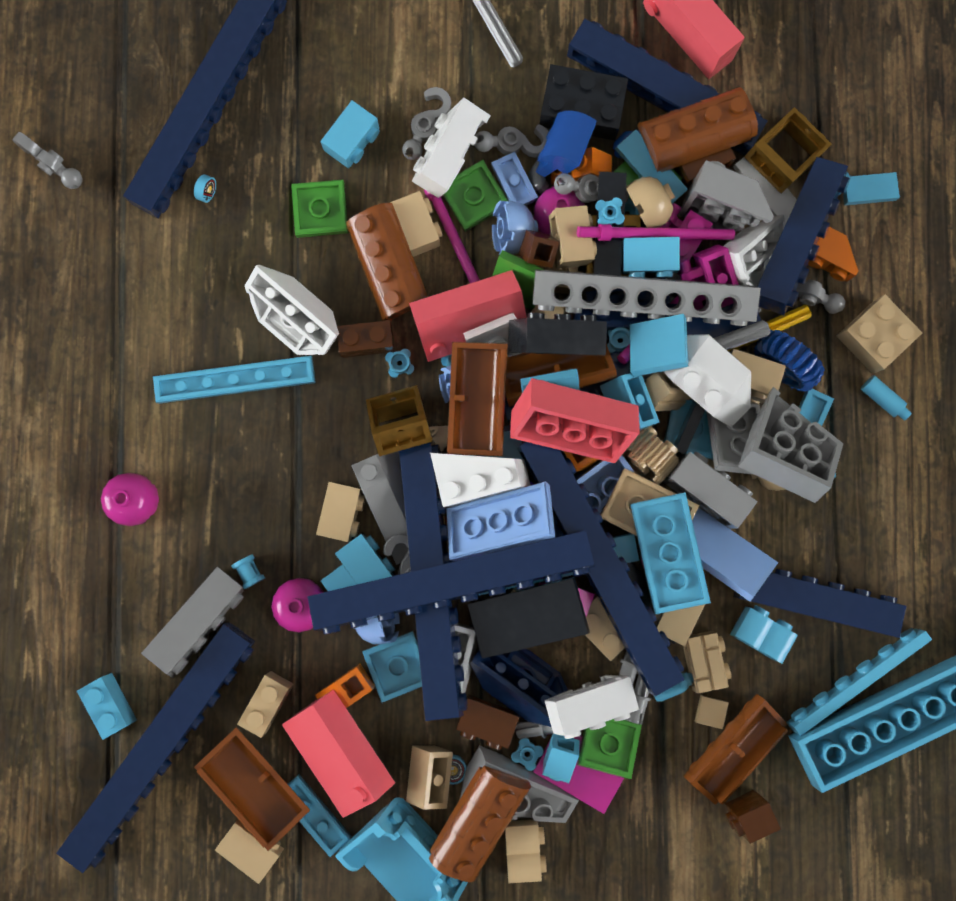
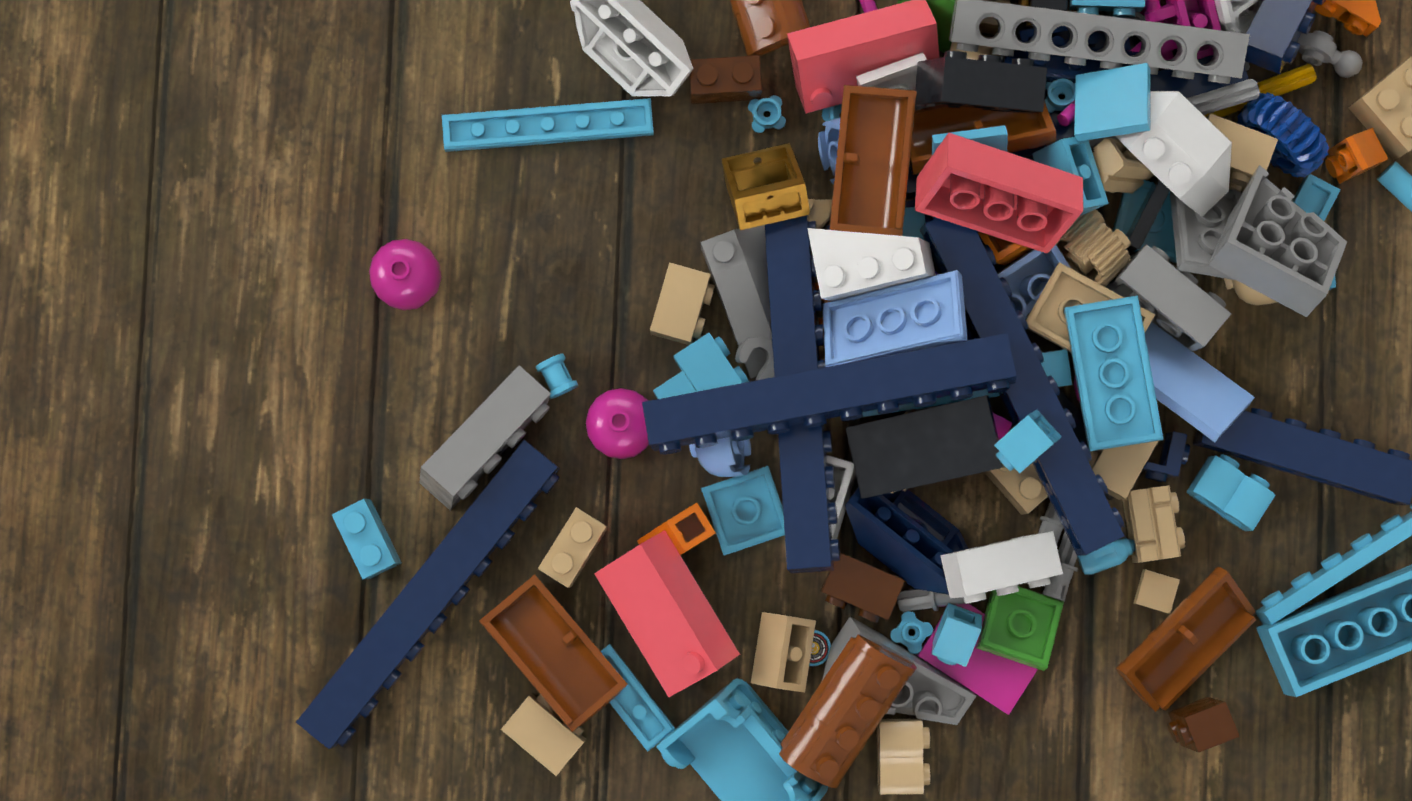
camera: 10 degrees right, 0 degrees up
none -> medium azure brick [994,410,1062,473]
none -> dark blue bracket [1142,431,1190,482]
none -> orange slope [1325,128,1388,184]

